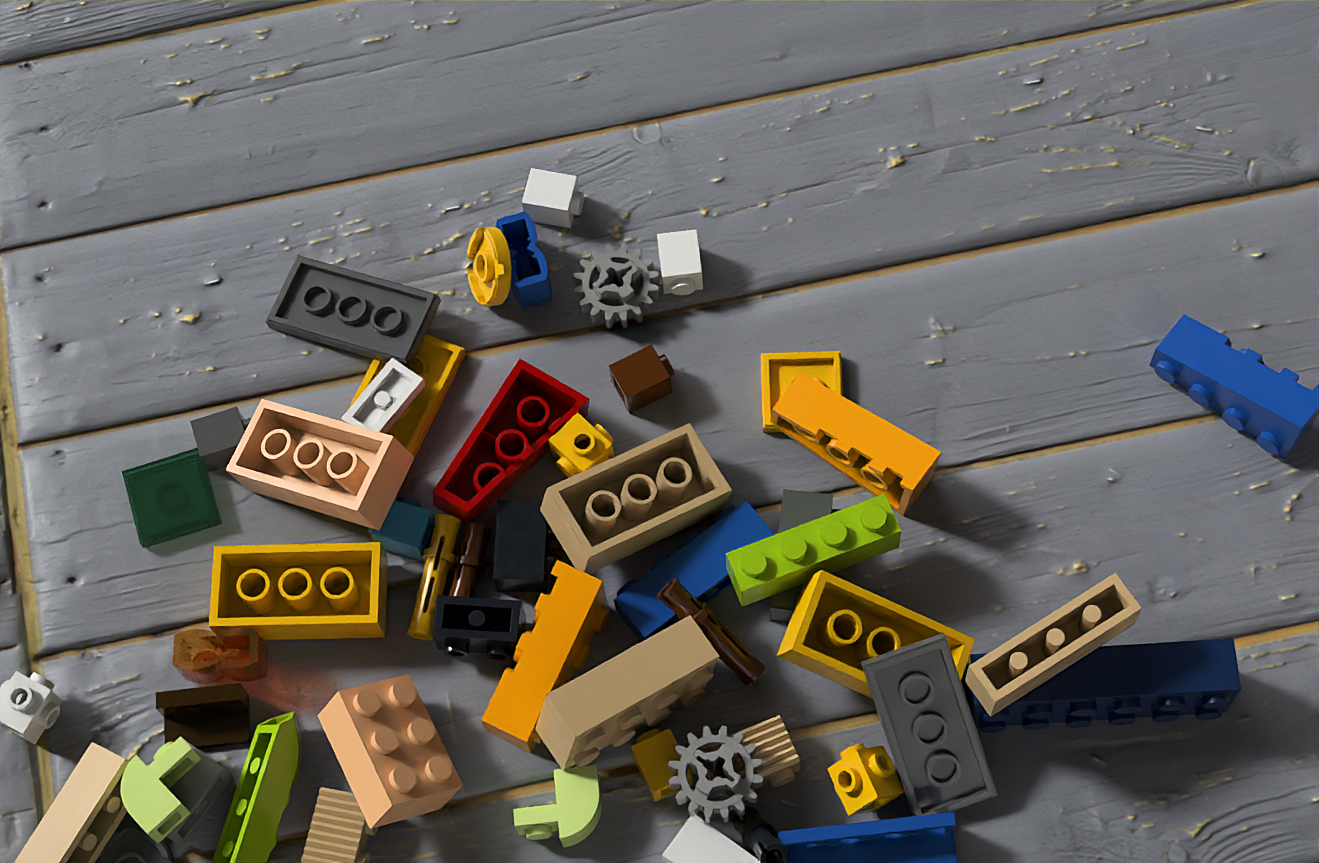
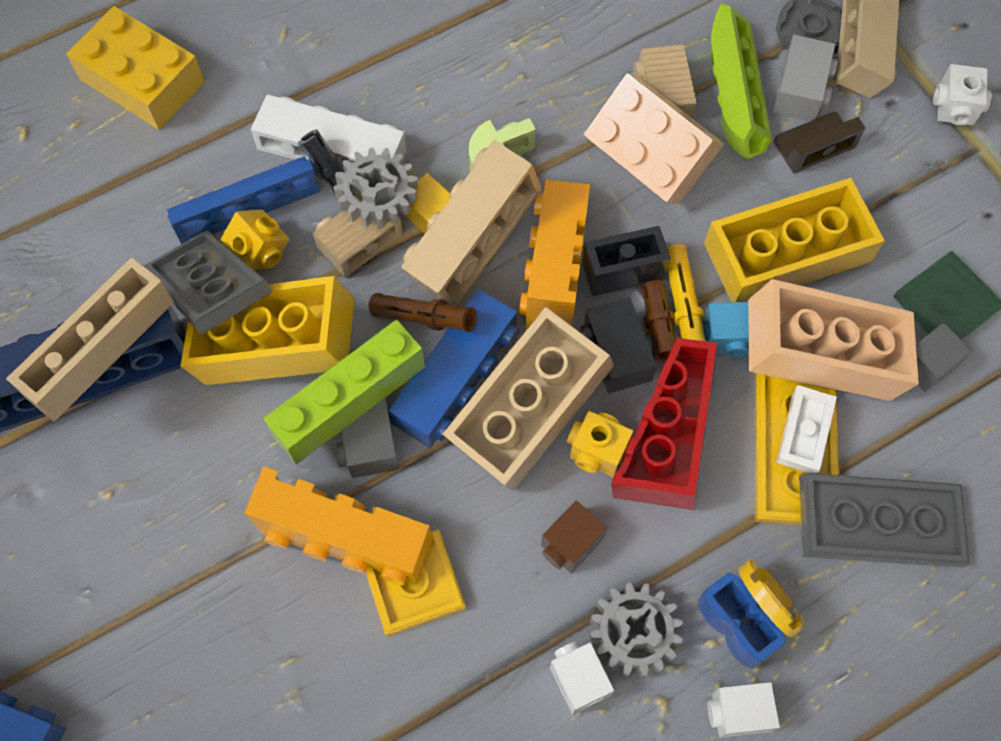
camera: 155 degrees right, 0 degrees up
yellowish green brick [120,736,201,843] -> none
clear orange brick [173,627,268,684] -> none

